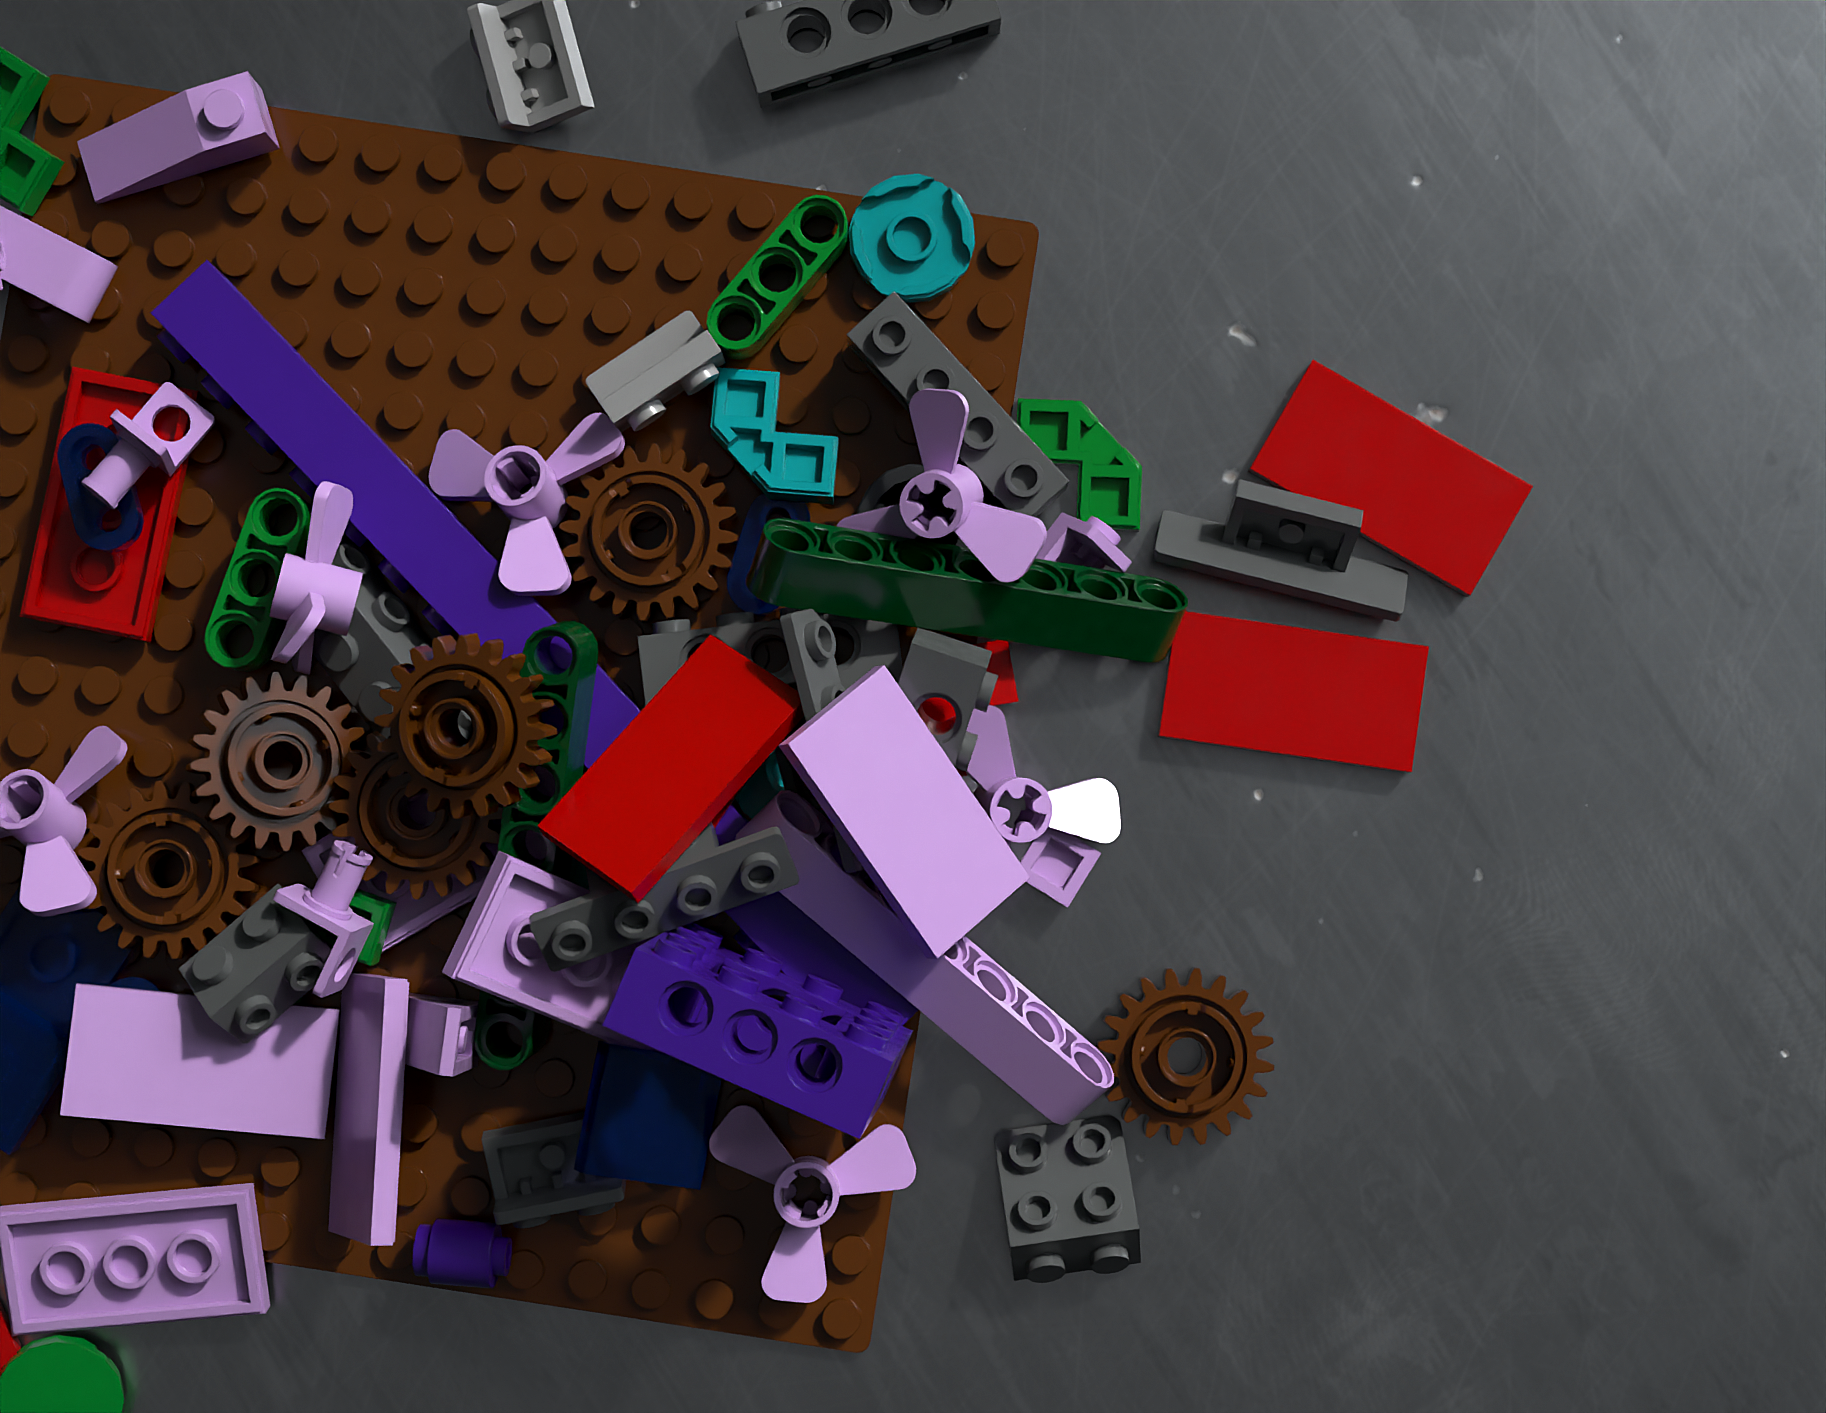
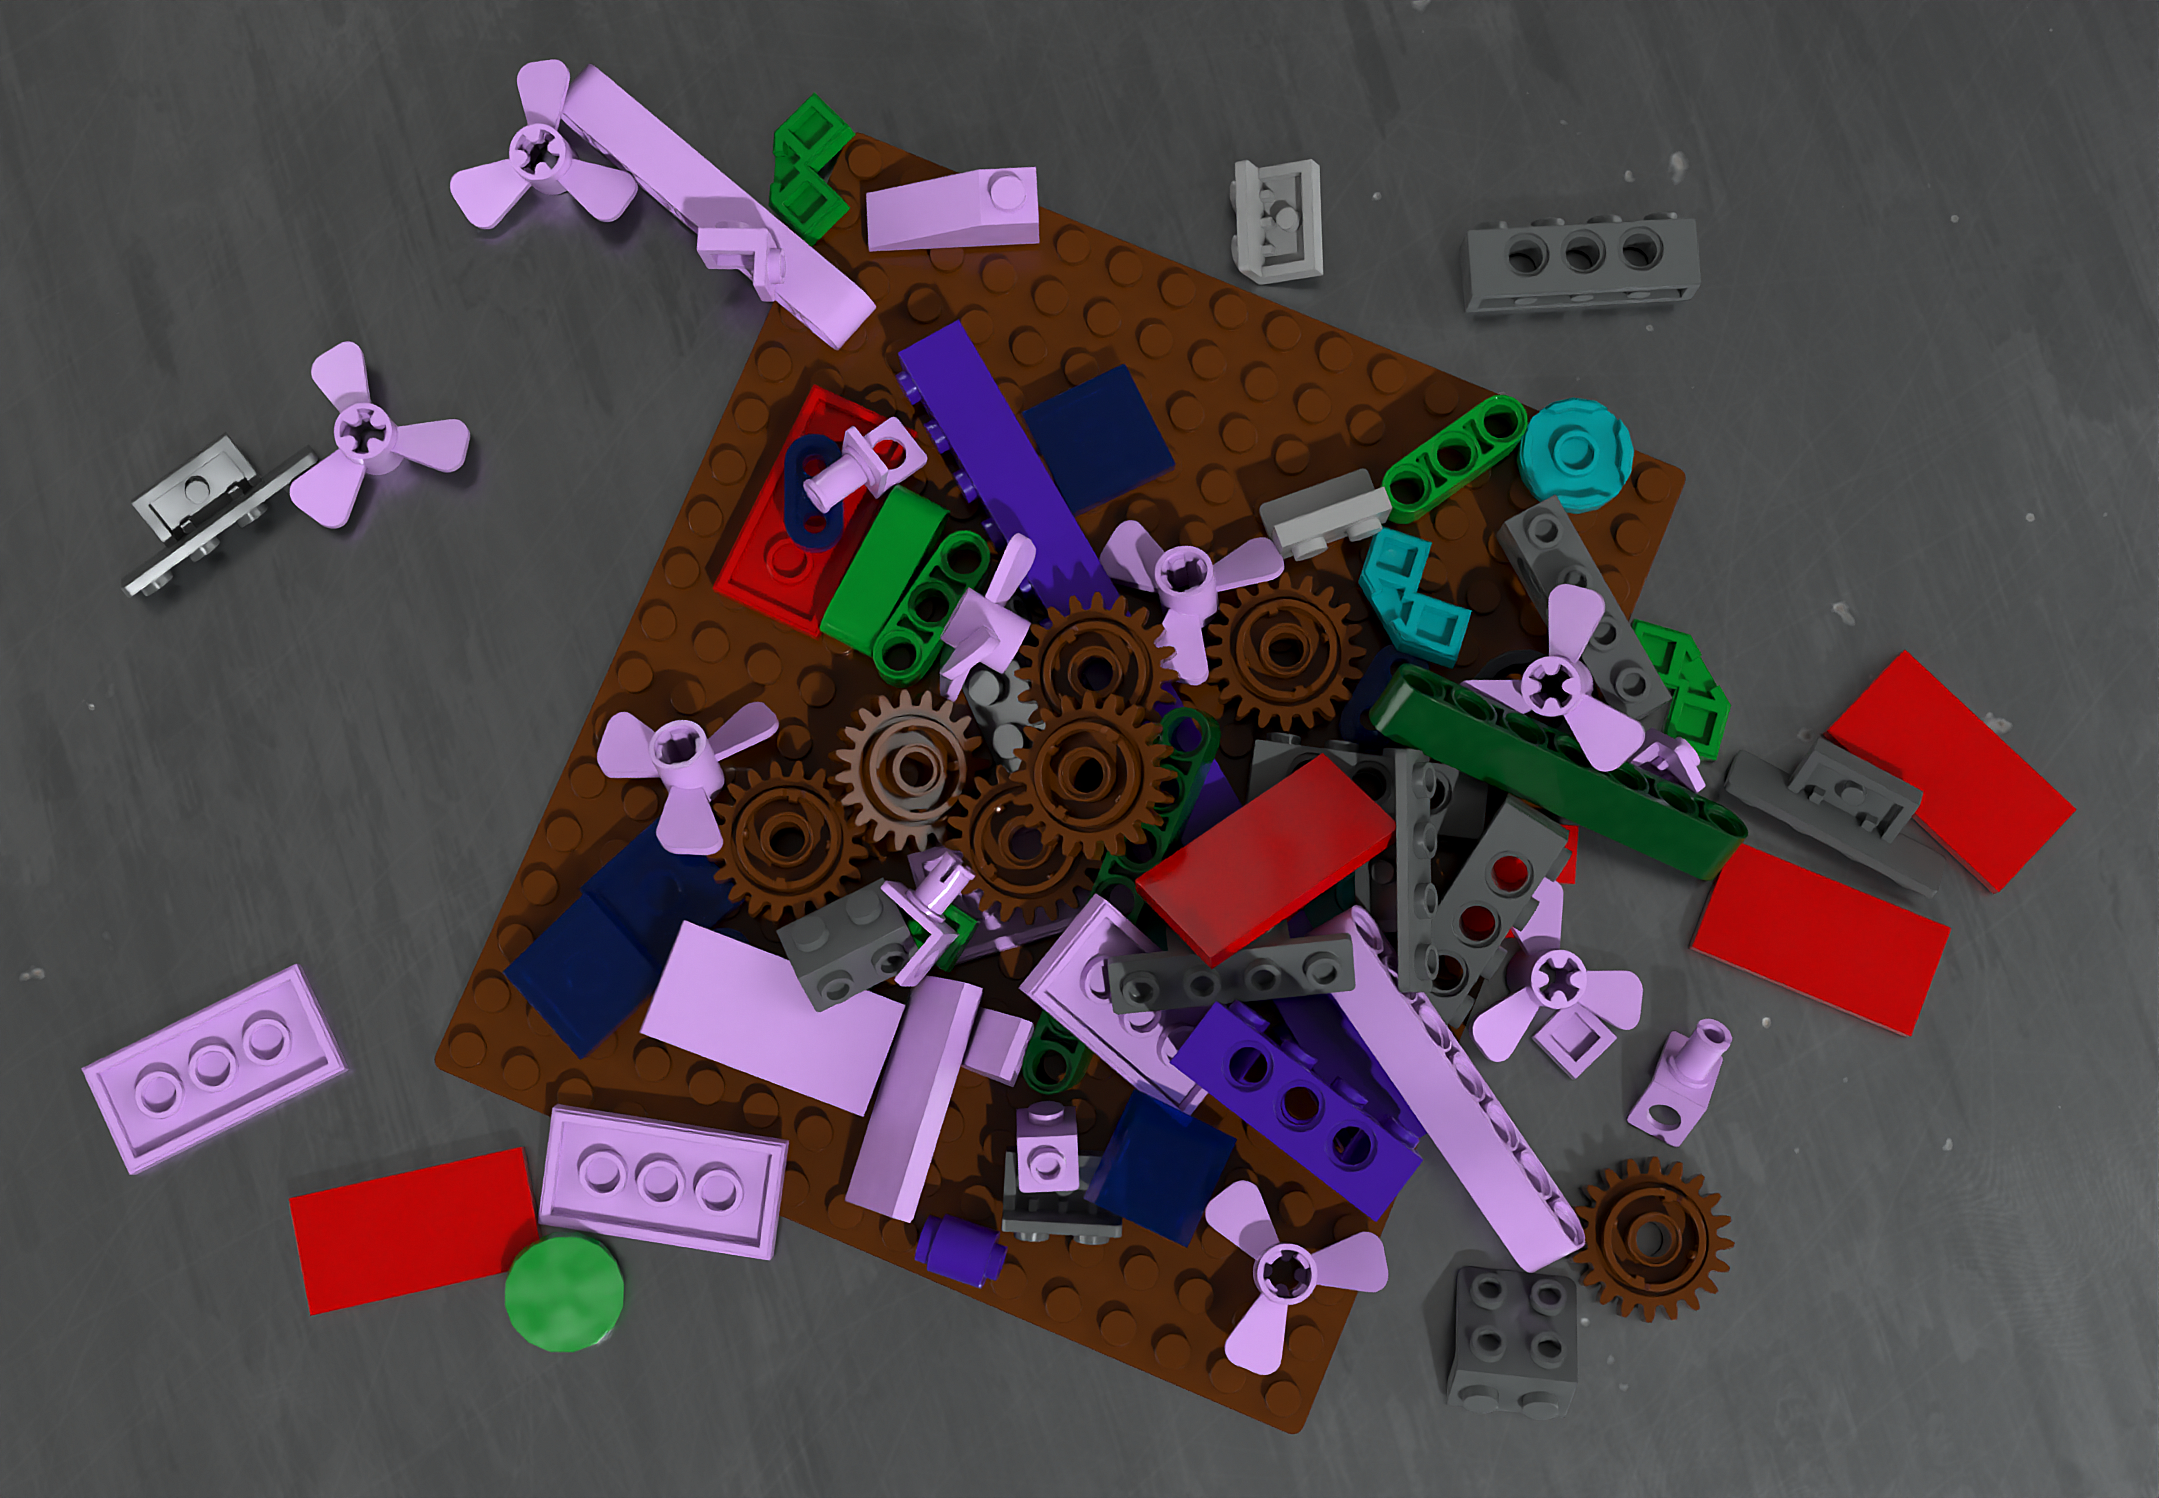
camera: 15 degrees right, 5 degrees down
lavender tile [778,665,1030,959] -> none
none -> green beam [820,484,950,657]
none -> reddish brown gear [1014,592,1181,727]
none -> lavender bracket [1016,1101,1079,1193]
none -> clear blue tile [1021,363,1176,518]
none -> lavender bracket [1627,1019,1732,1147]

